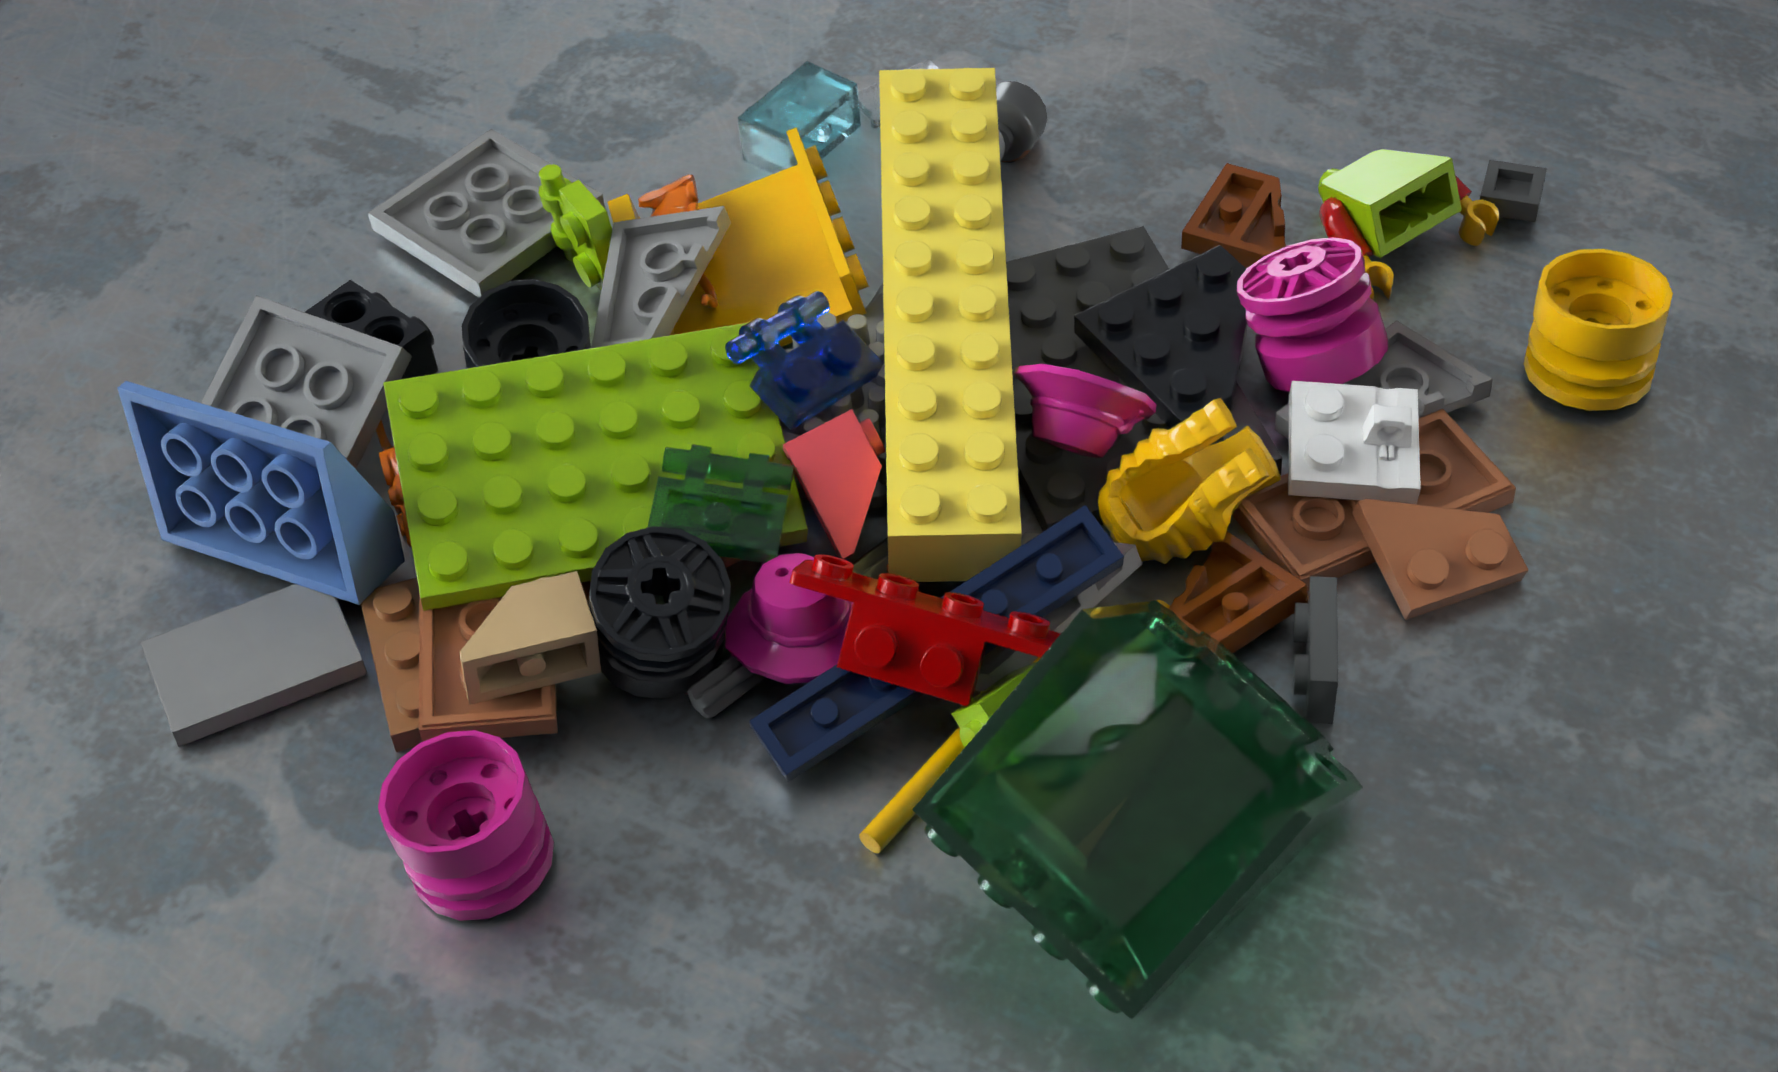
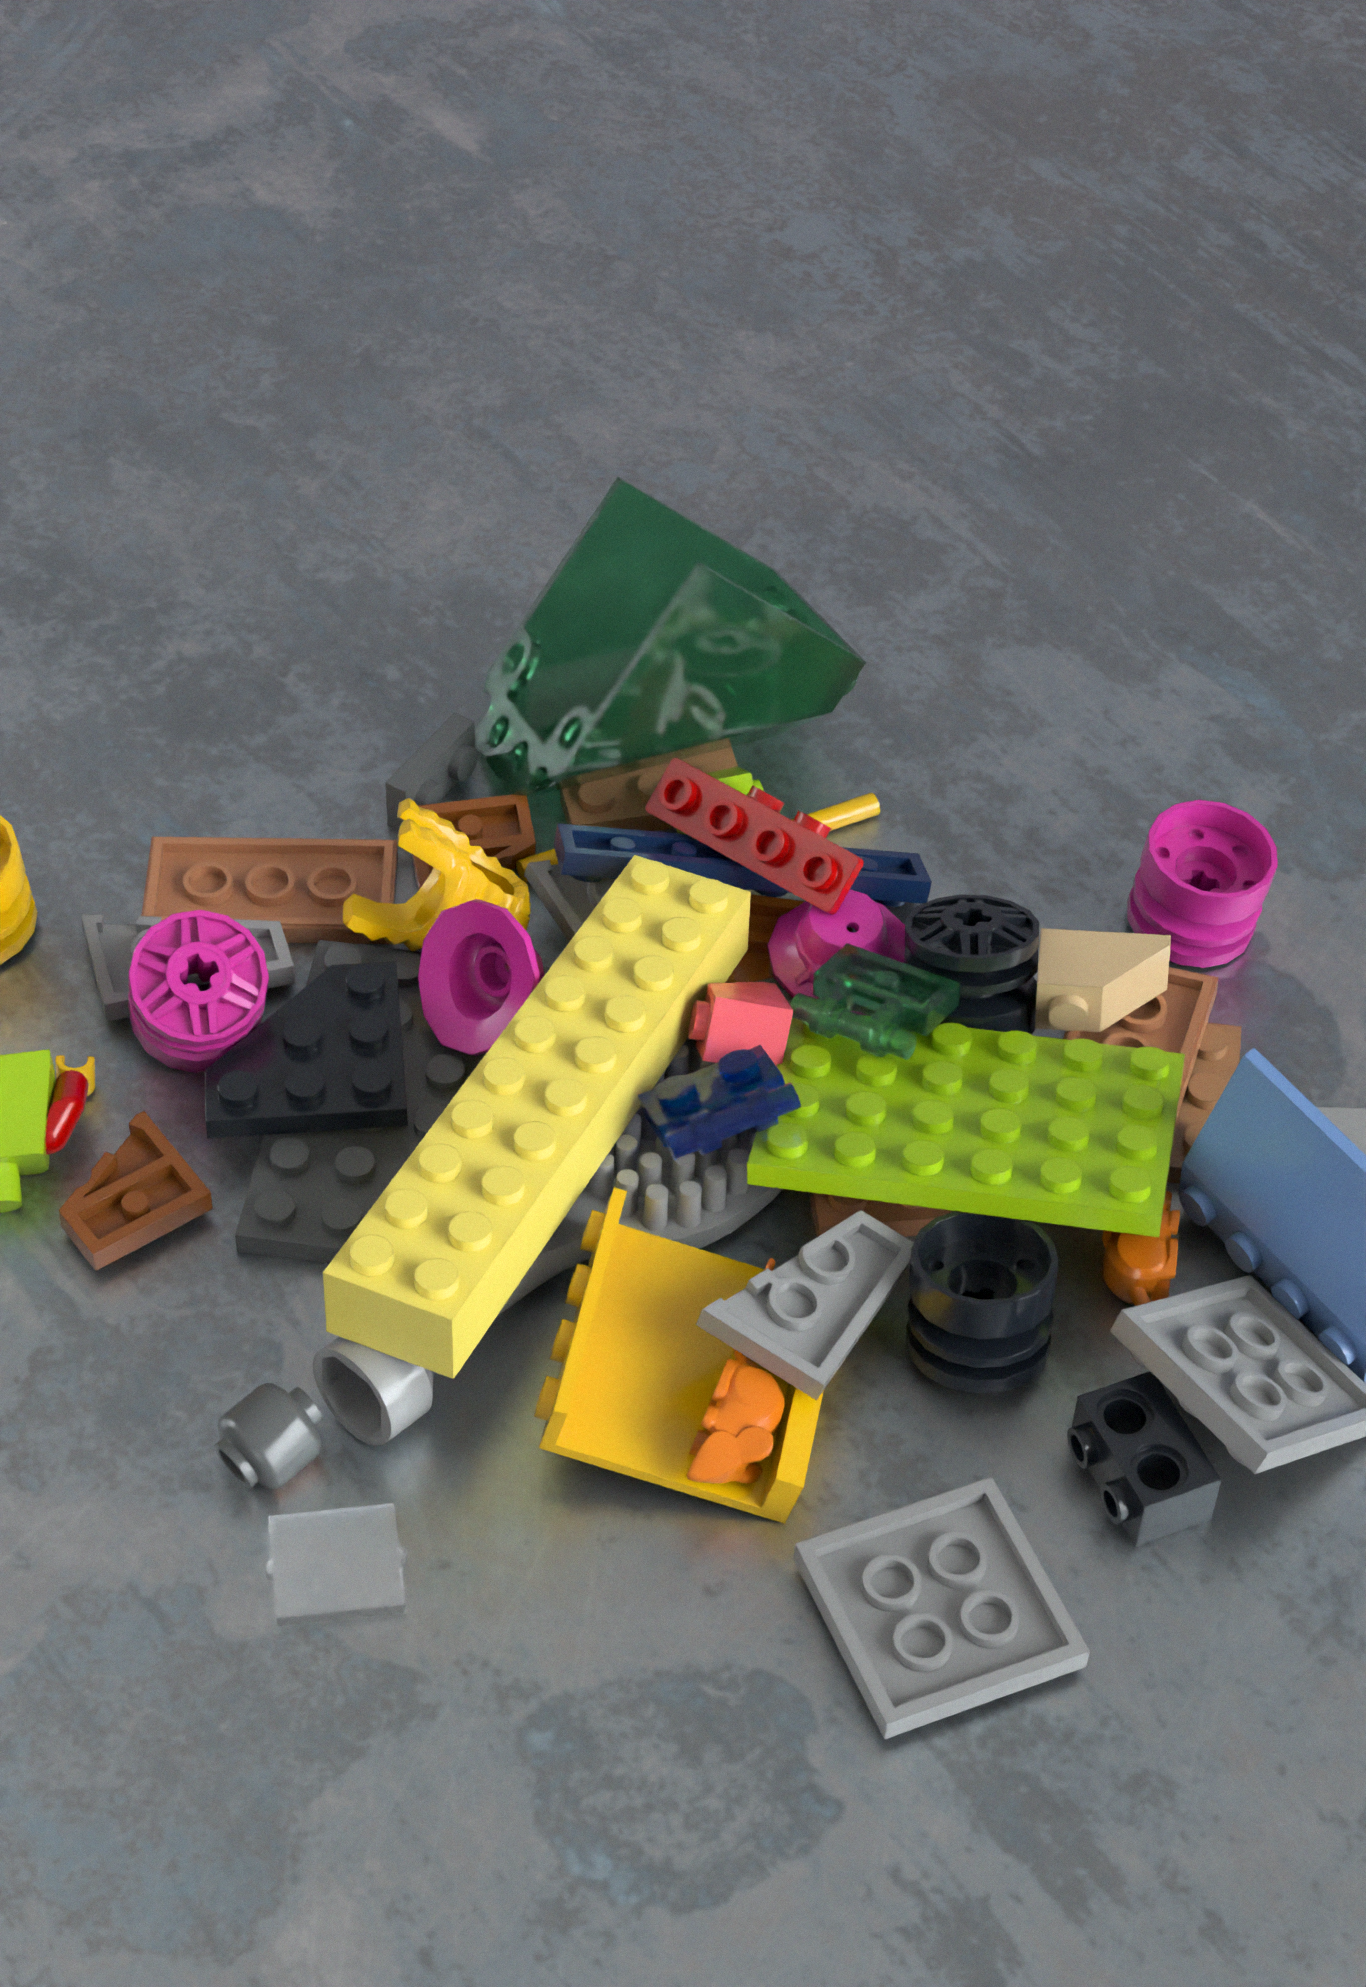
camera: 160 degrees left, 0 degrees up
lime plate [538,164,612,290] -> none
clear light blue brick [738,61,861,174] -> none
white hinge [1288,381,1421,504] -> none
nougat wing [1352,499,1528,620] -> none

